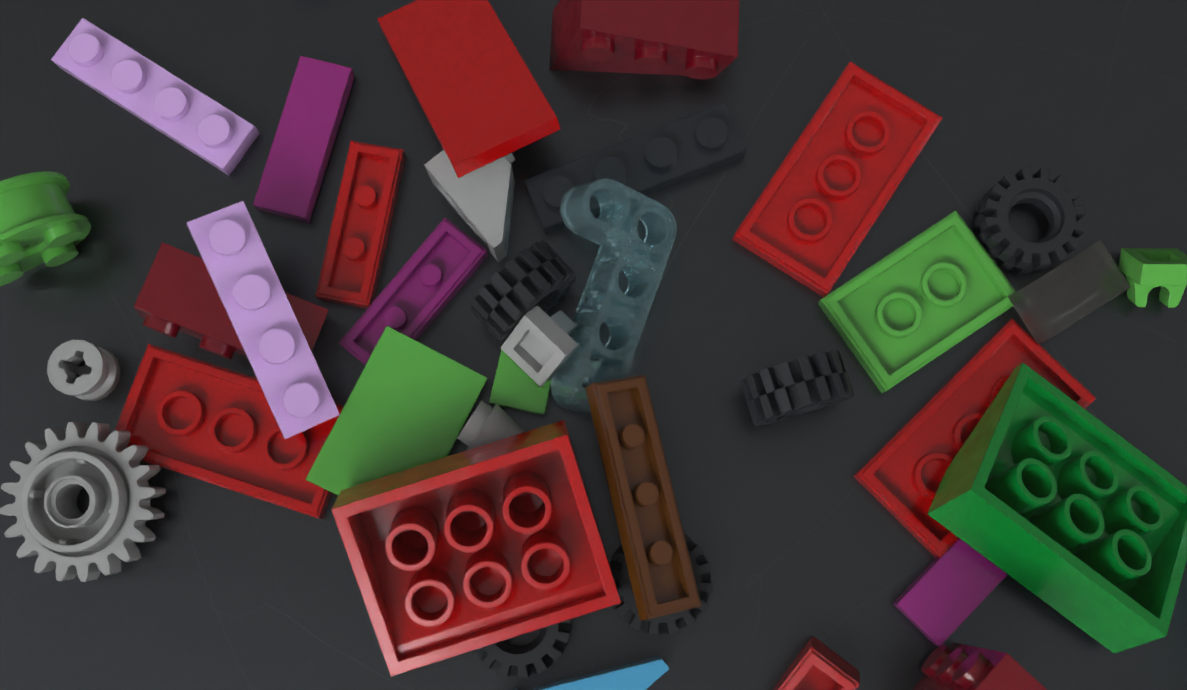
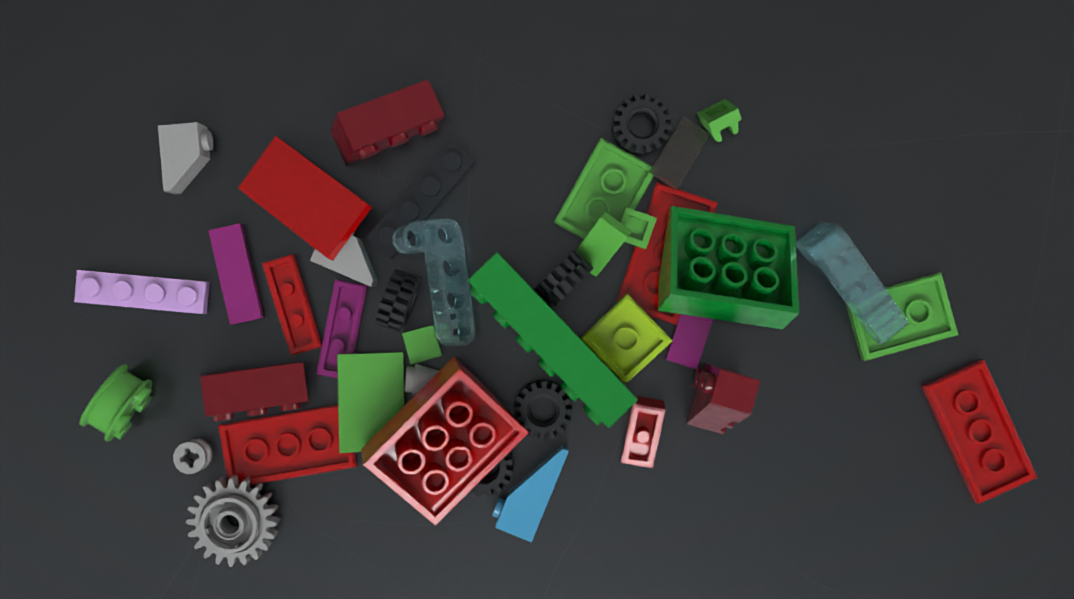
camera: 30 degrees left, 10 degrees up
lavender plate [187,201,340,439] -> none
light grey tile [501,305,578,387] -> none
reddish brown tile [585,375,702,621] -> none
red tile [732,61,943,298] -> none
none -> green brick [468,253,638,428]
none -> bright green tile [577,212,632,277]
none -> lime tile [580,293,673,384]
none -> bright green tile [620,207,657,249]

